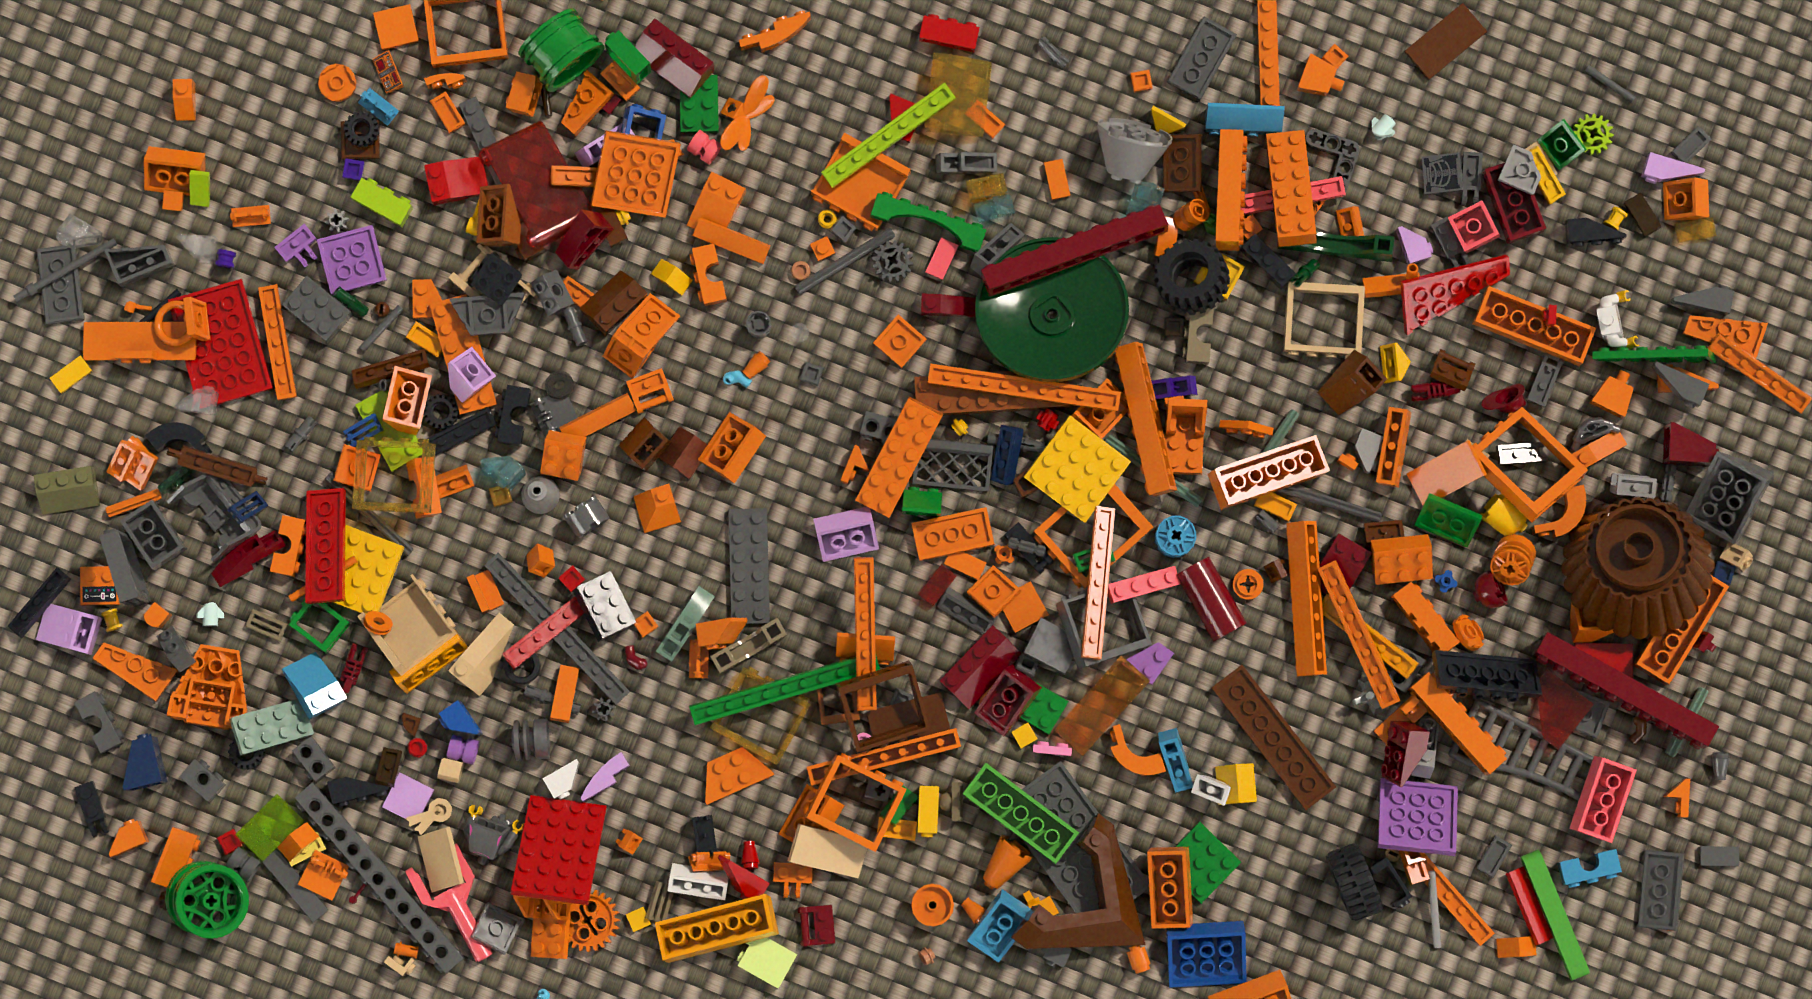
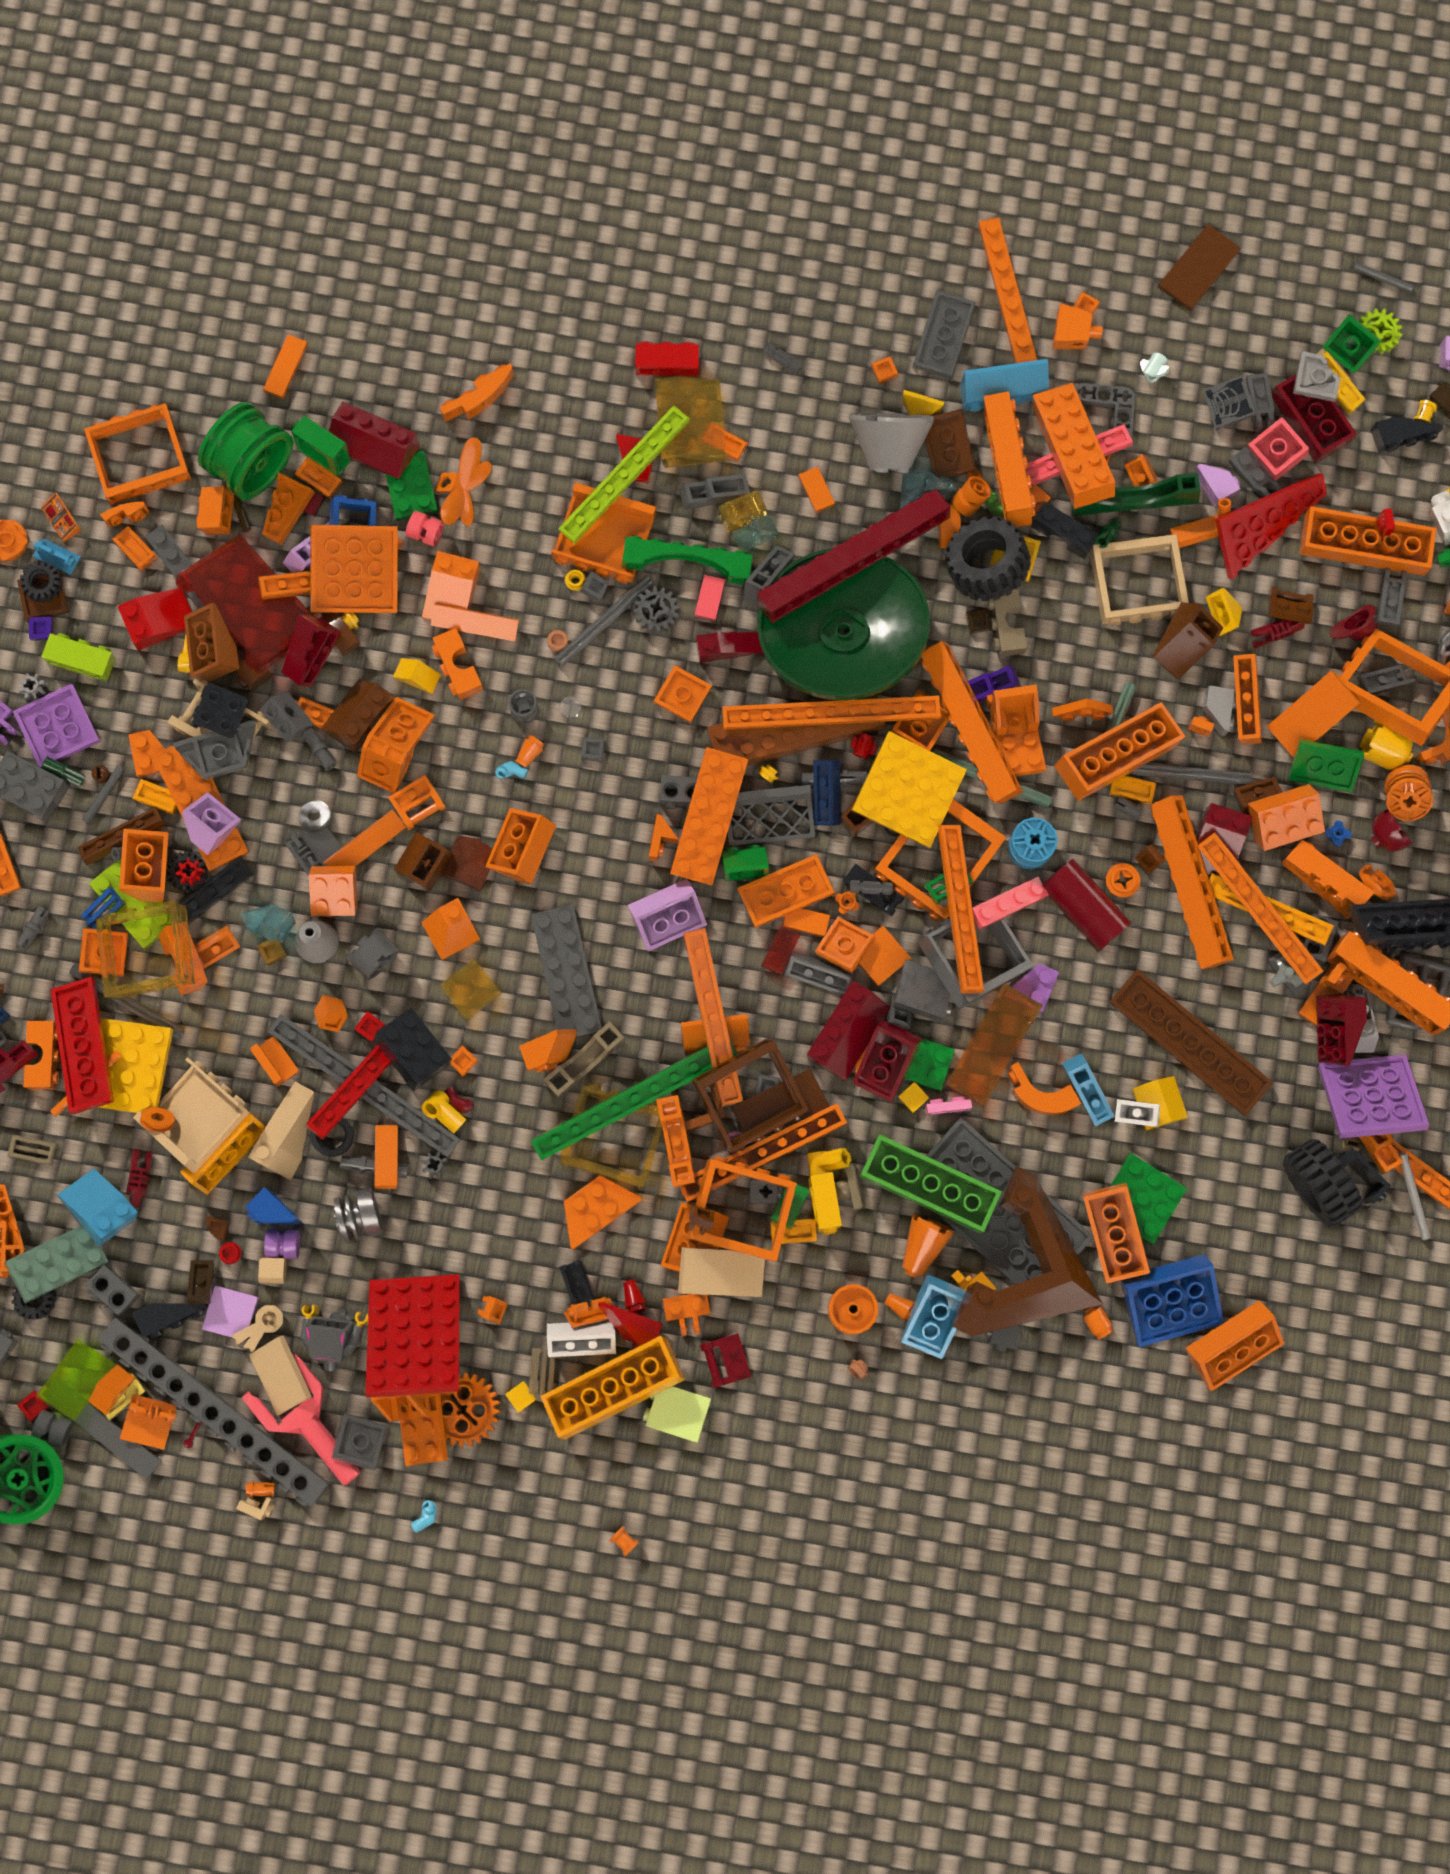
camera: 15 degrees left, 5 degrees down
green window [289,599,351,654] -> none
orange tile [373,4,419,50] -> none
black arch [495,385,531,447] -> none
white slope [543,759,580,800] -> none
lavender slope [581,752,630,802] -> none
sand green slope [656,586,715,662] -> none
orange hinge [689,639,709,678] -> none
orange plate [810,236,835,262] -> none
none -> red gear [176,858,205,887]
none -> yellow piece [421,1090,466,1134]
none -> clear yellow plate [440,958,502,1020]
none -> orange slope [656,1095,695,1187]
none -> reddish brown tile [689,1205,715,1235]
none -> yellow piece [807,1148,851,1176]
none -> clear light blue pin [926,476,962,494]

